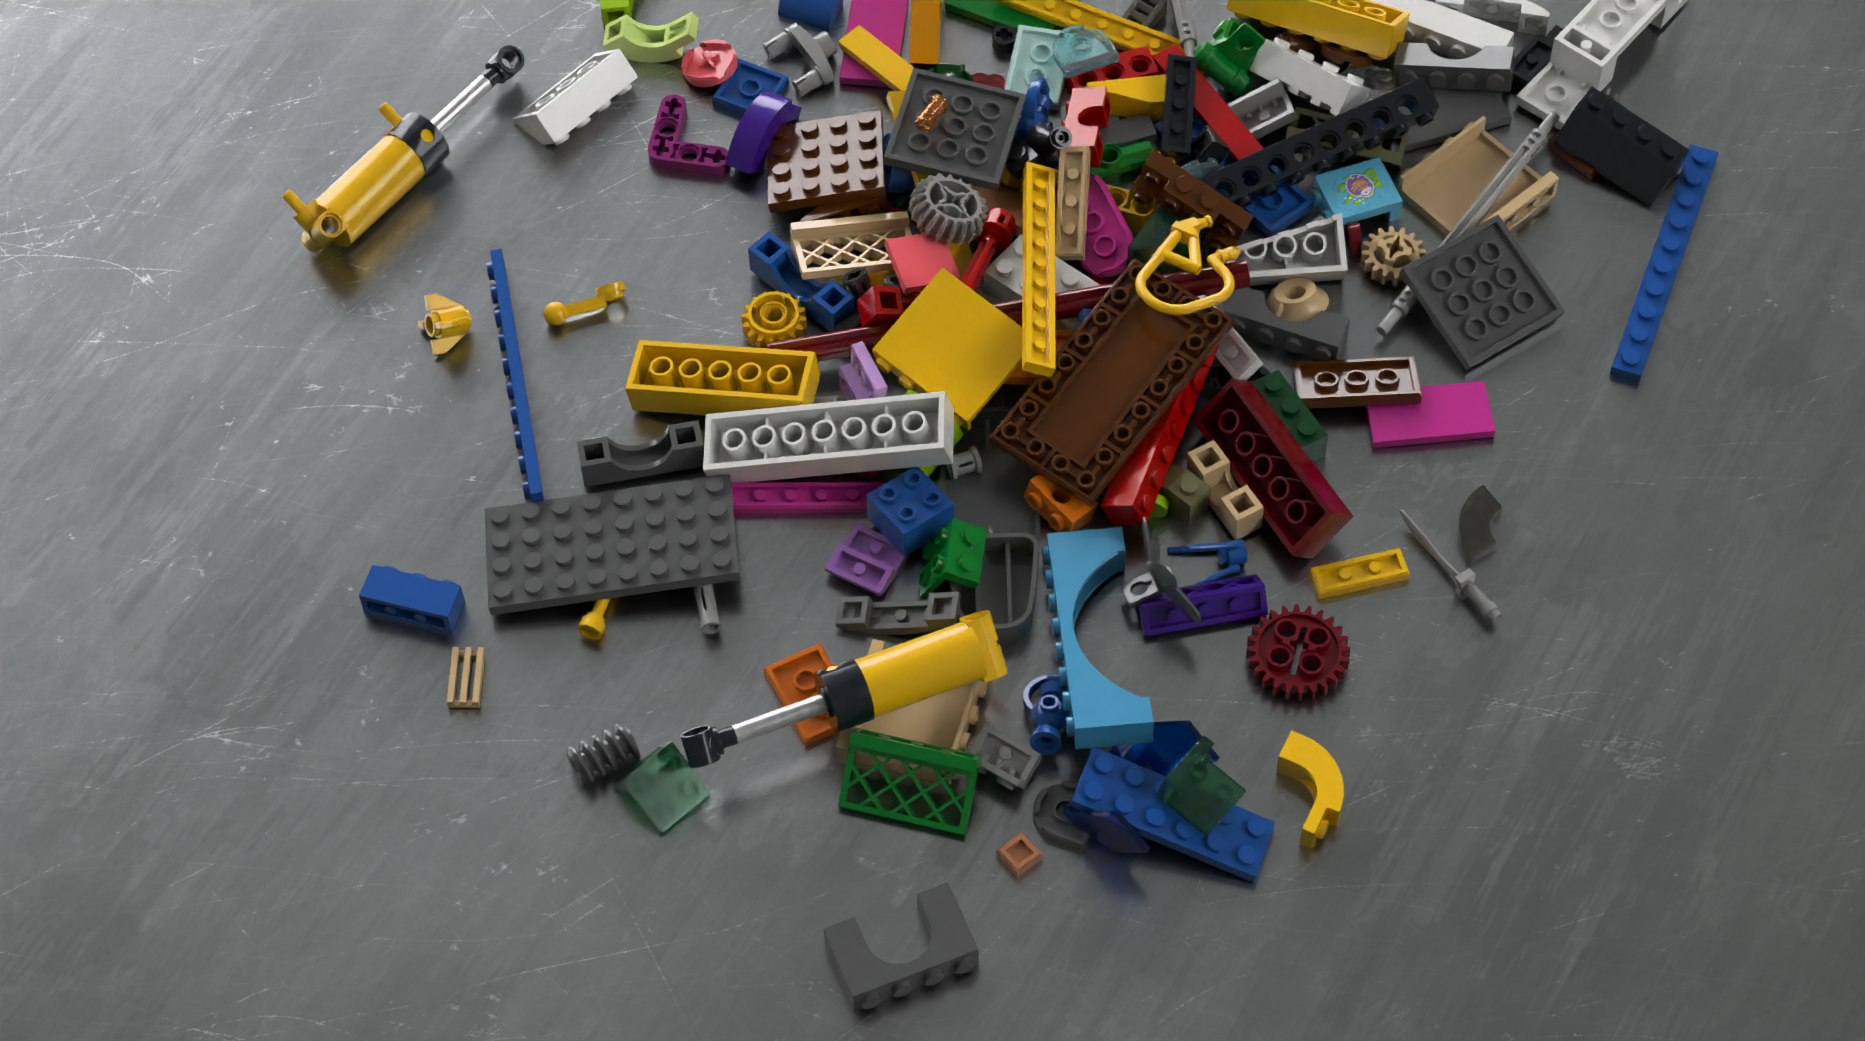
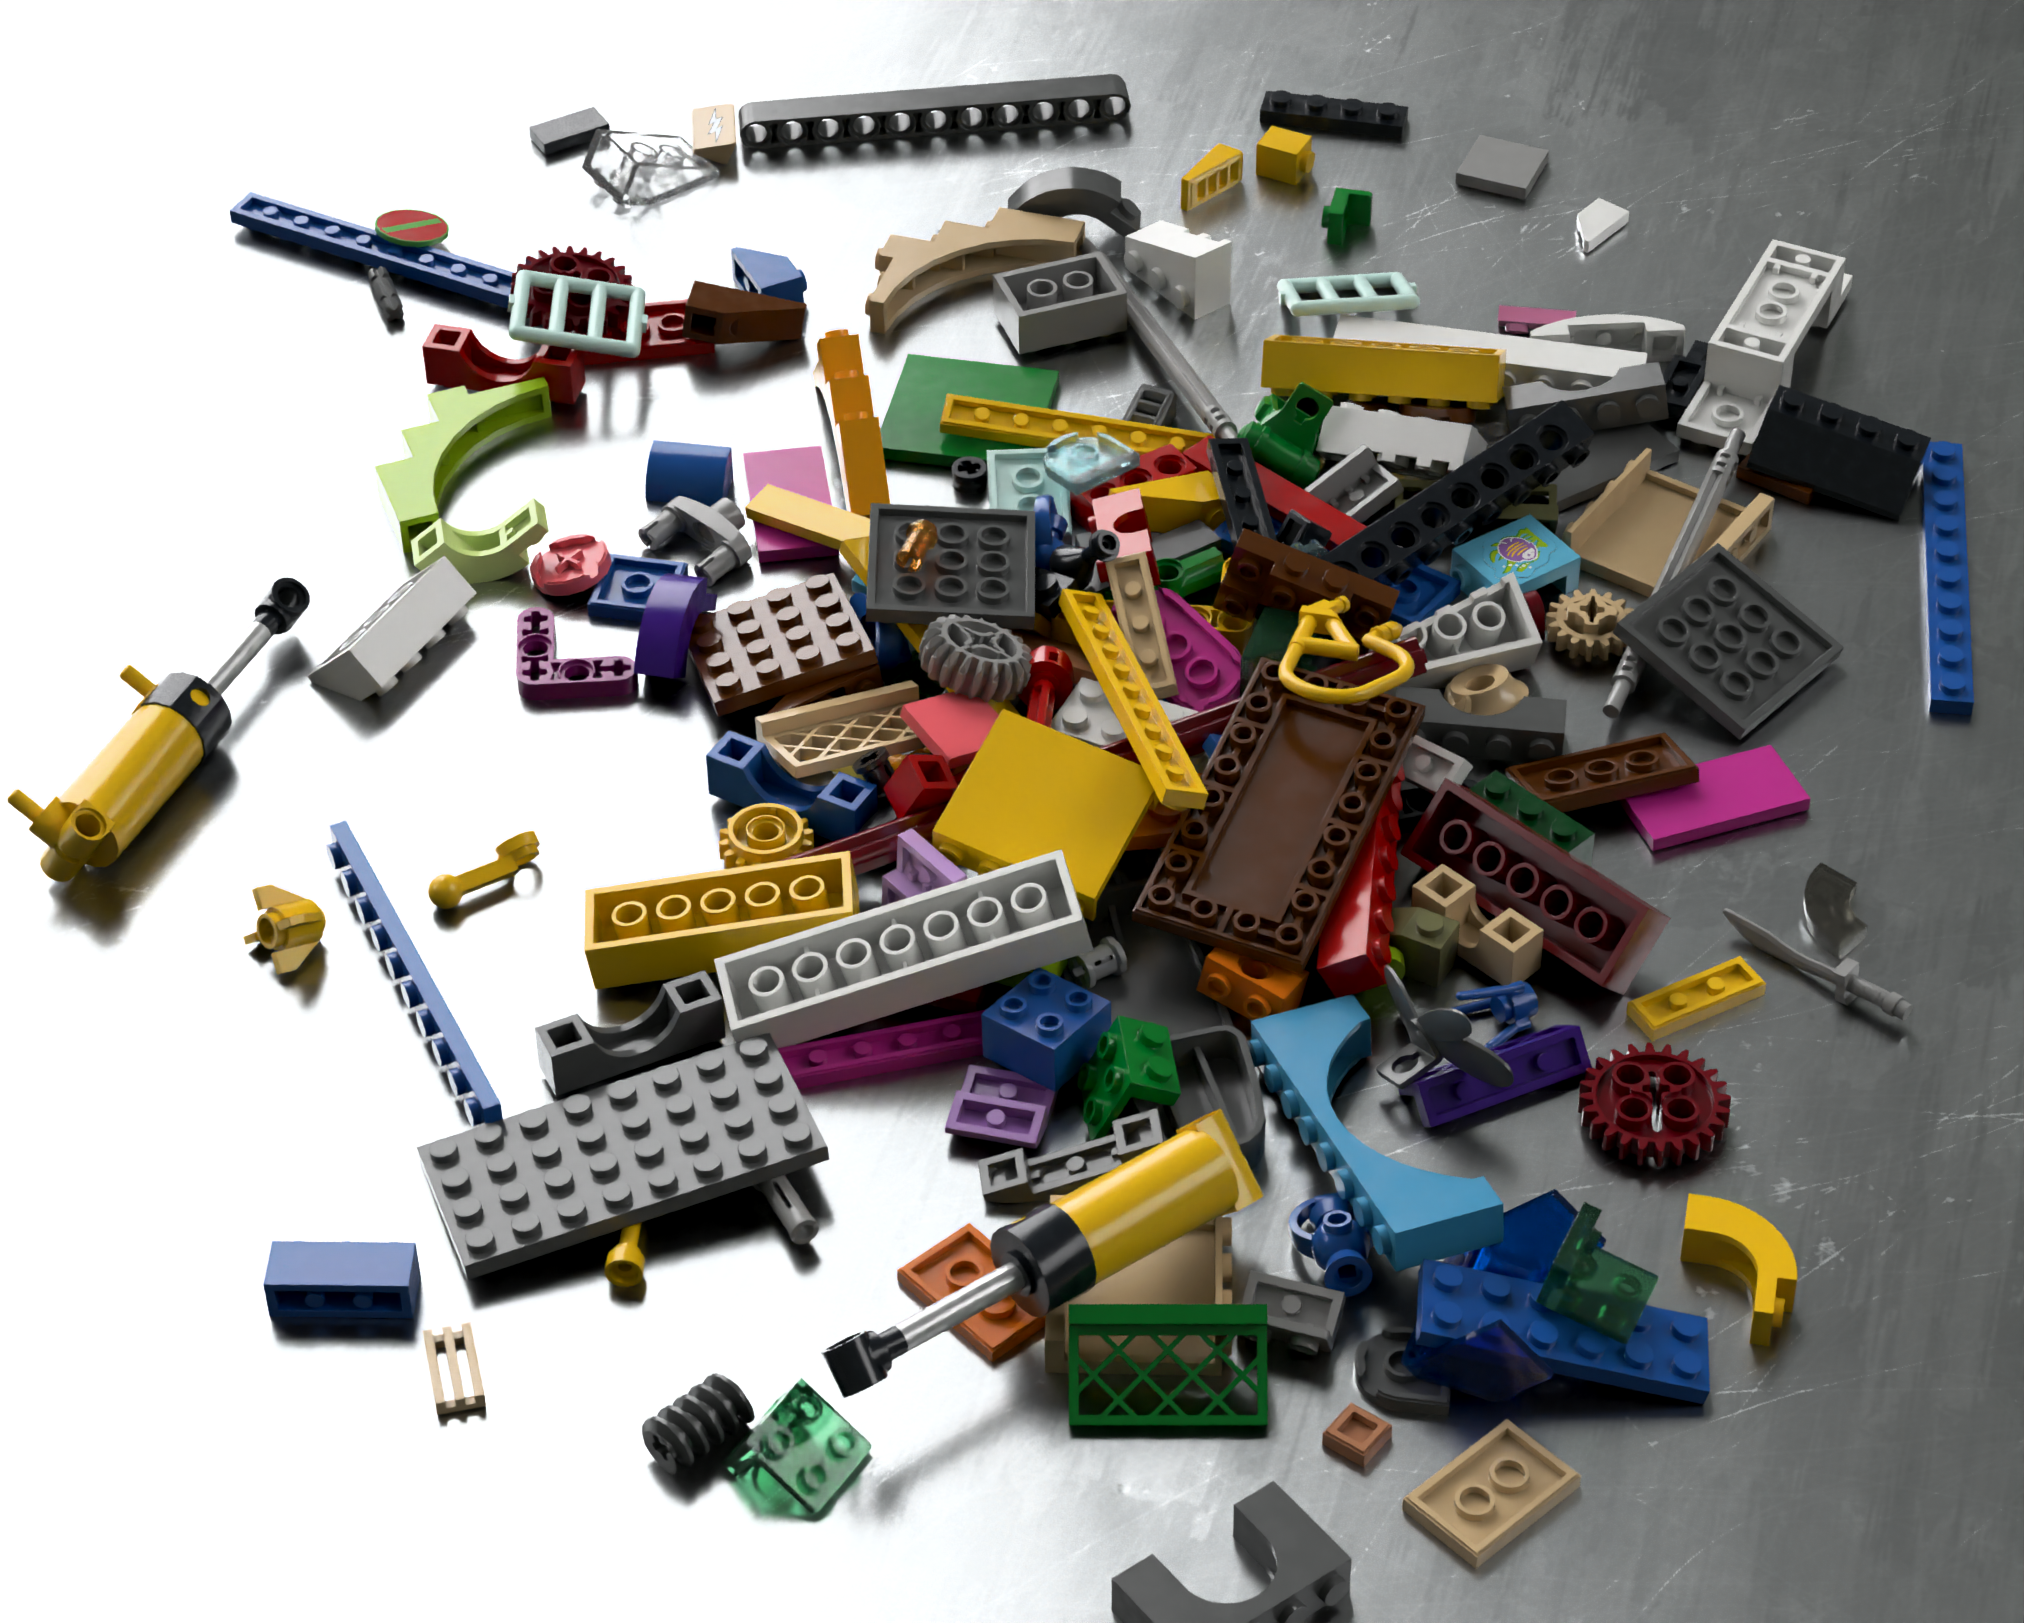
camera: 15 degrees left, 15 degrees down
none -> tan tile [1402,1419,1581,1569]

